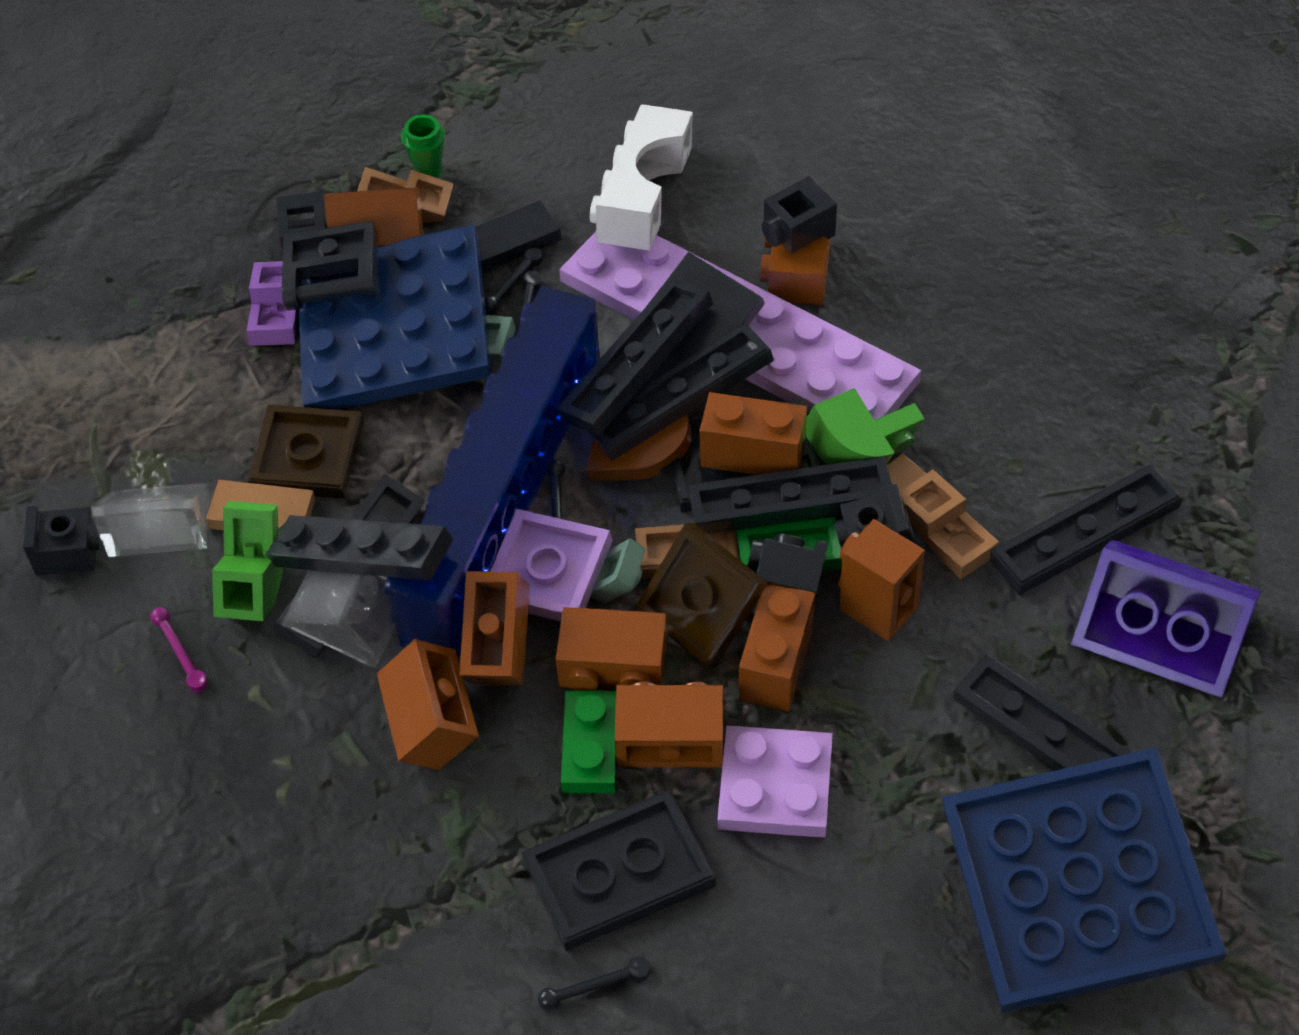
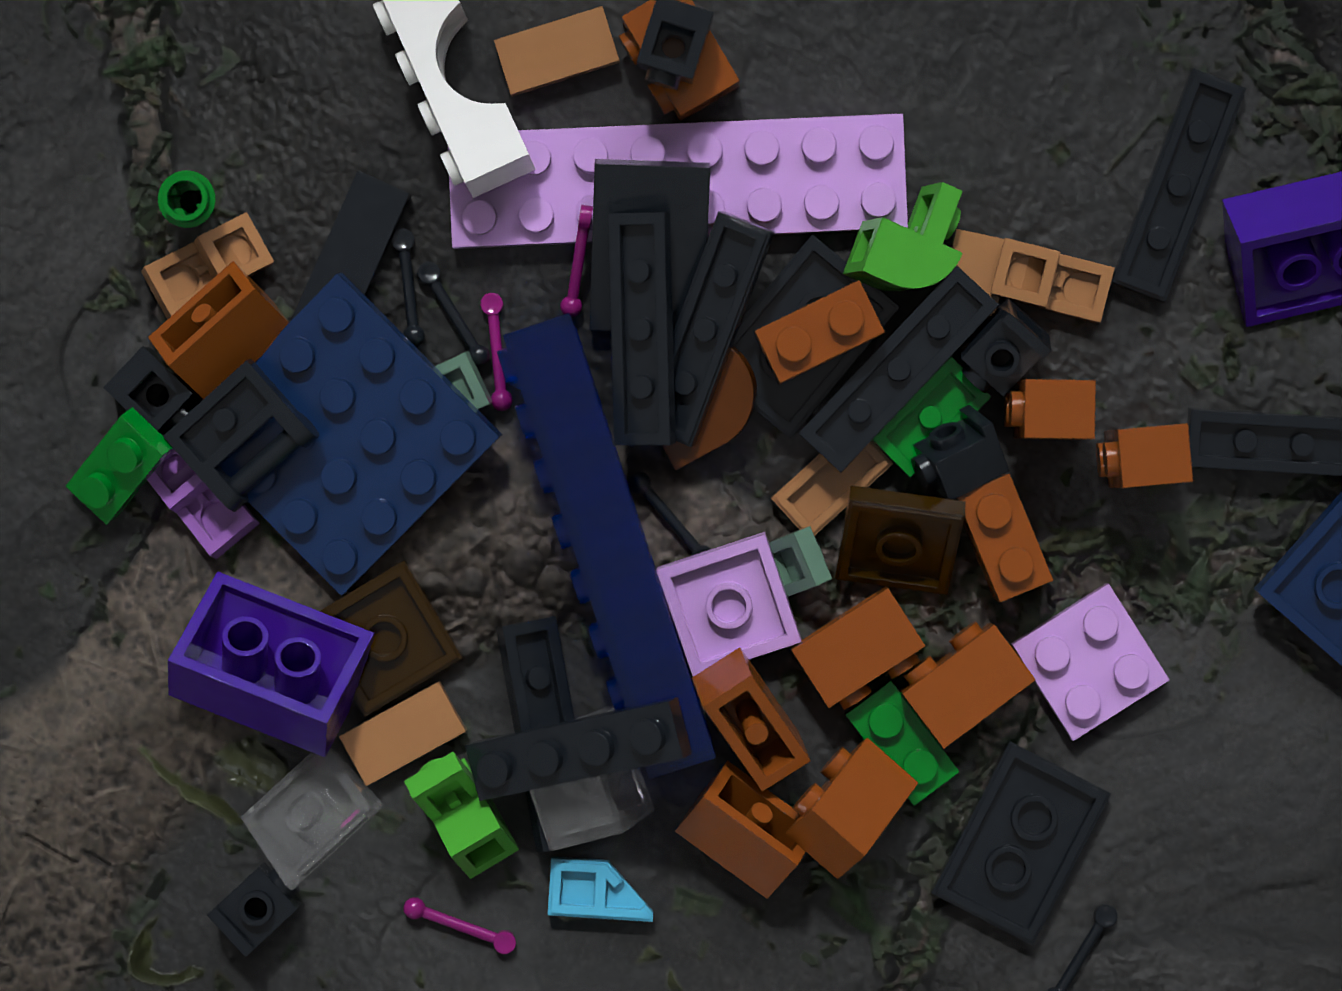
camera: 40 degrees left, 35 degrees up
none -> green plate [66,407,173,525]
none -> dark purple slope [168,571,374,757]
none -> medium nougat tile [494,6,620,97]
none -> medium azure tile [548,856,653,922]
none -> magenta hinge [560,205,593,318]
none -> dark orange brick [786,738,918,879]
none -> dark orange brick [1096,423,1193,488]

